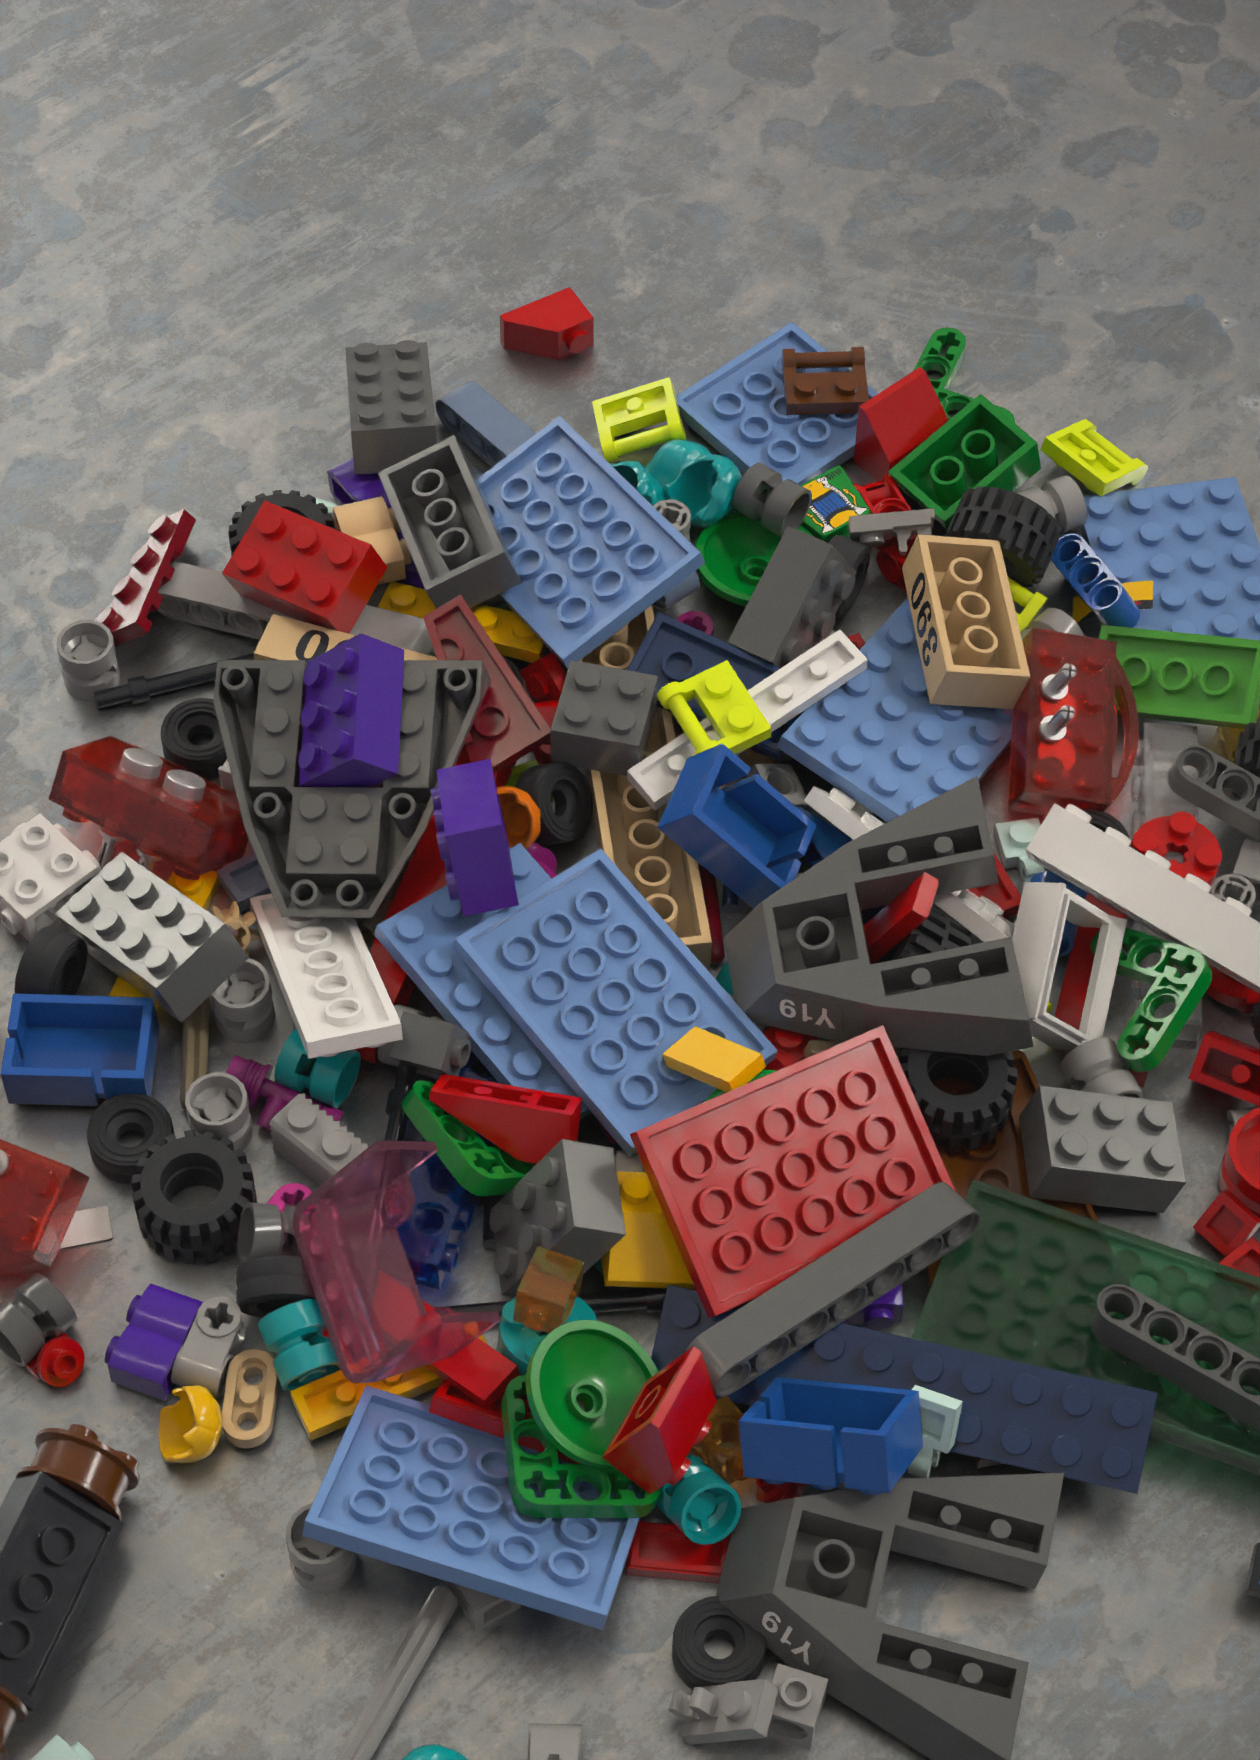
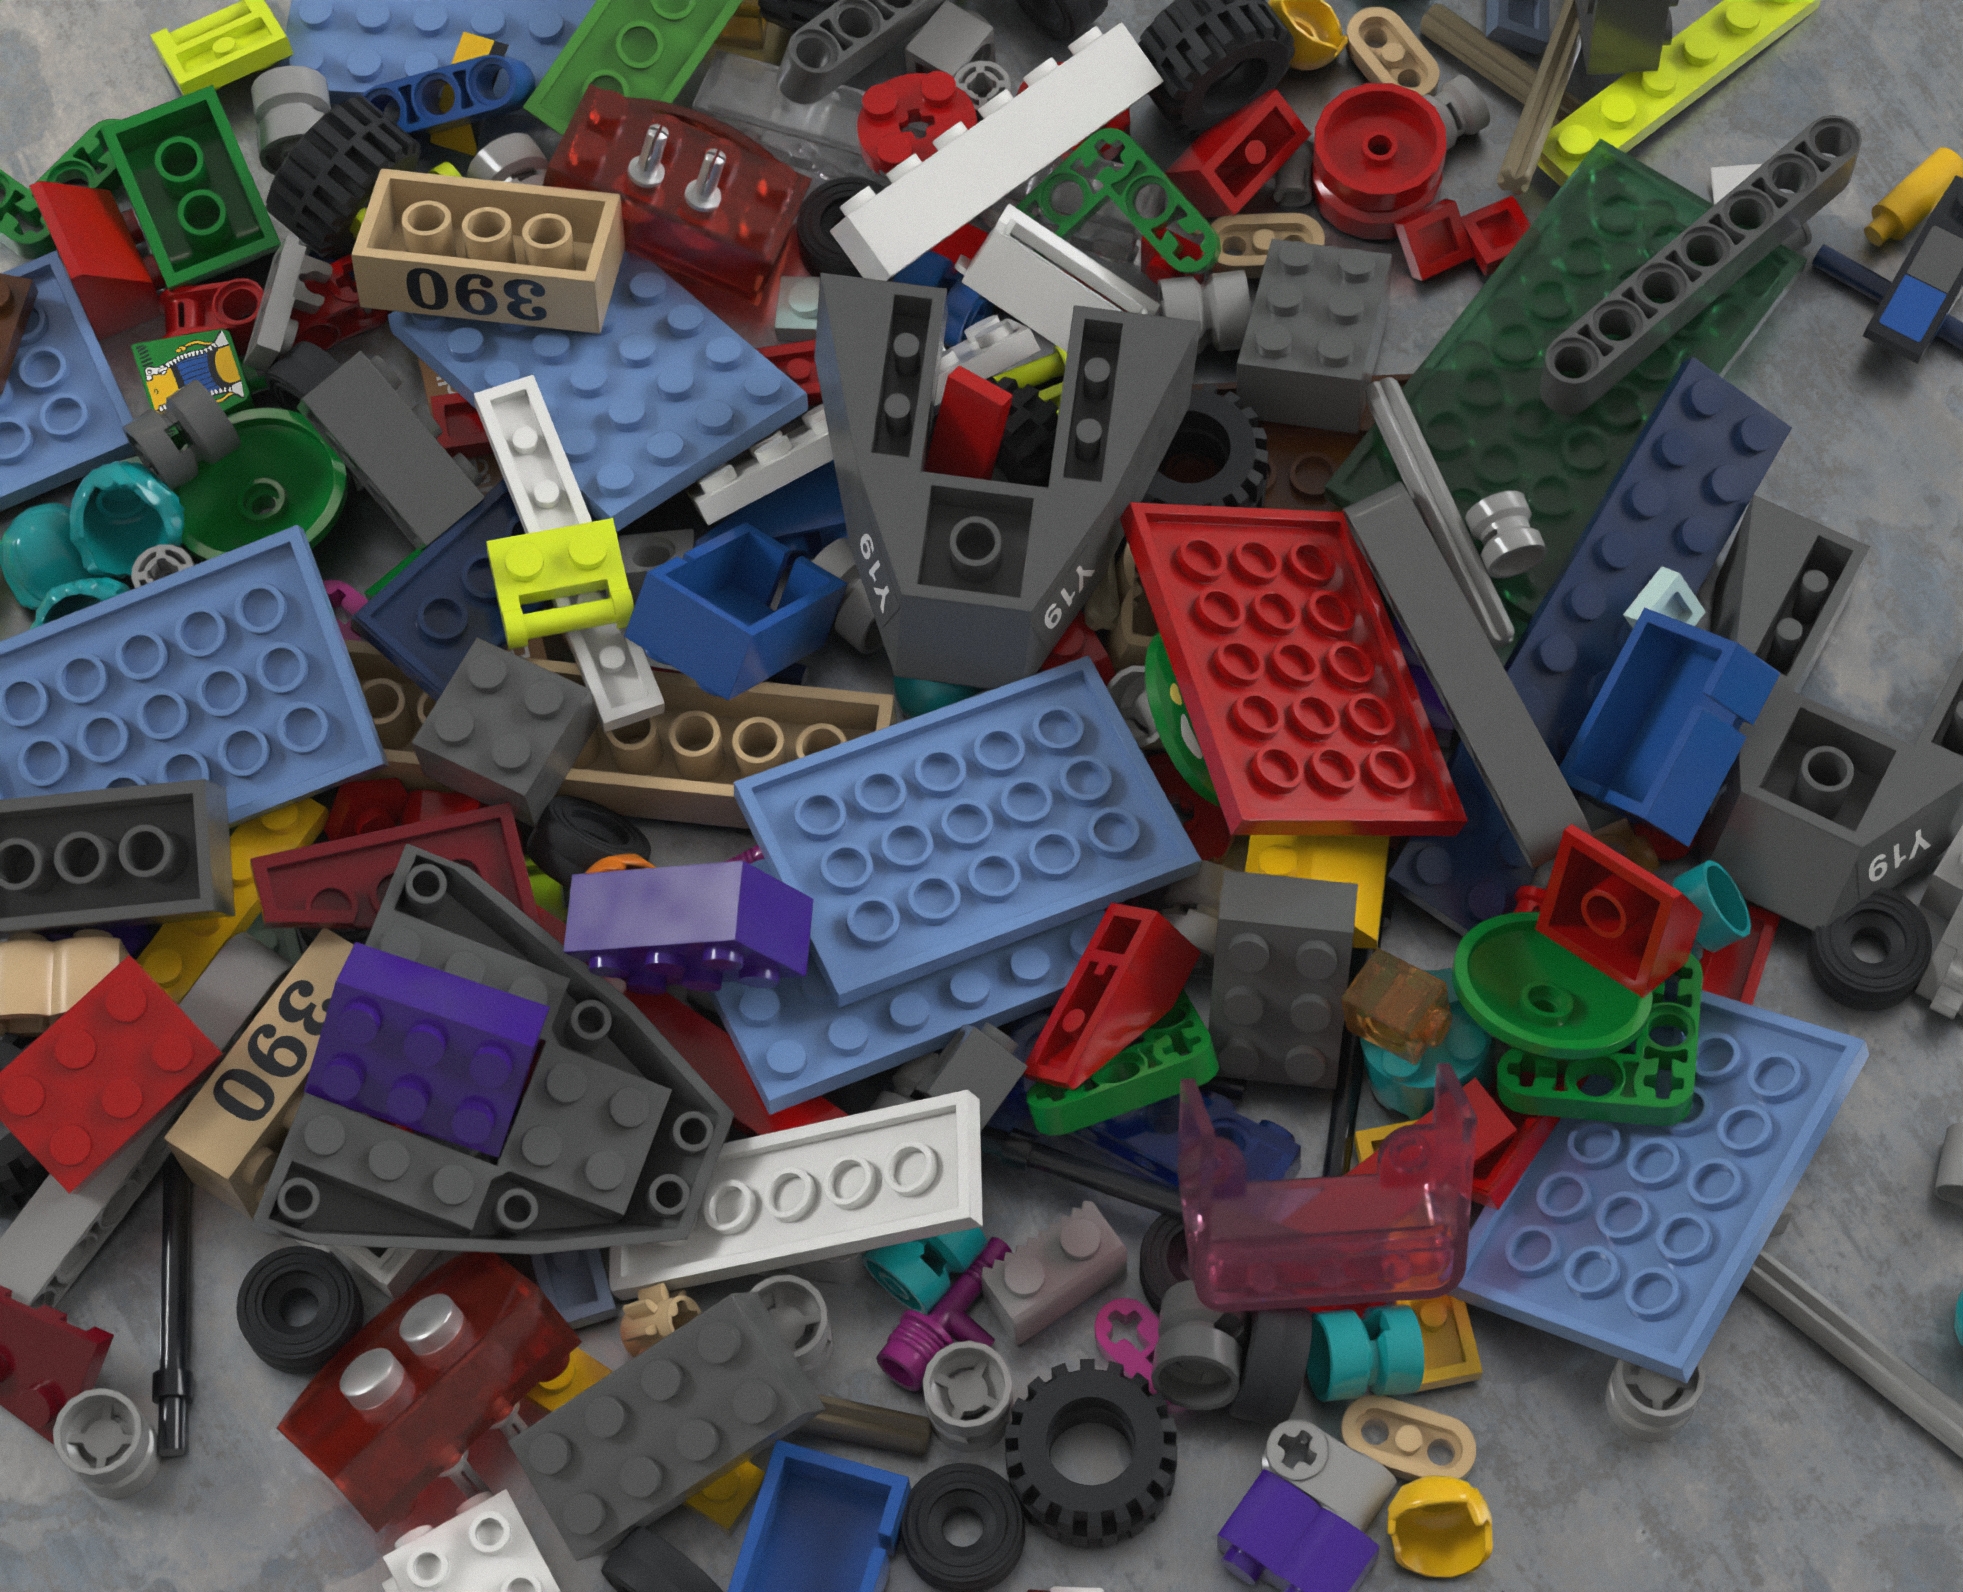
camera: 70 degrees left, 10 degrees up
yellow tile [663,1026,766,1092] -> none
none -> tan plate [1204,213,1325,278]
none -> light grey axle [1365,377,1514,650]
none -> light grey wheel [1465,491,1548,578]

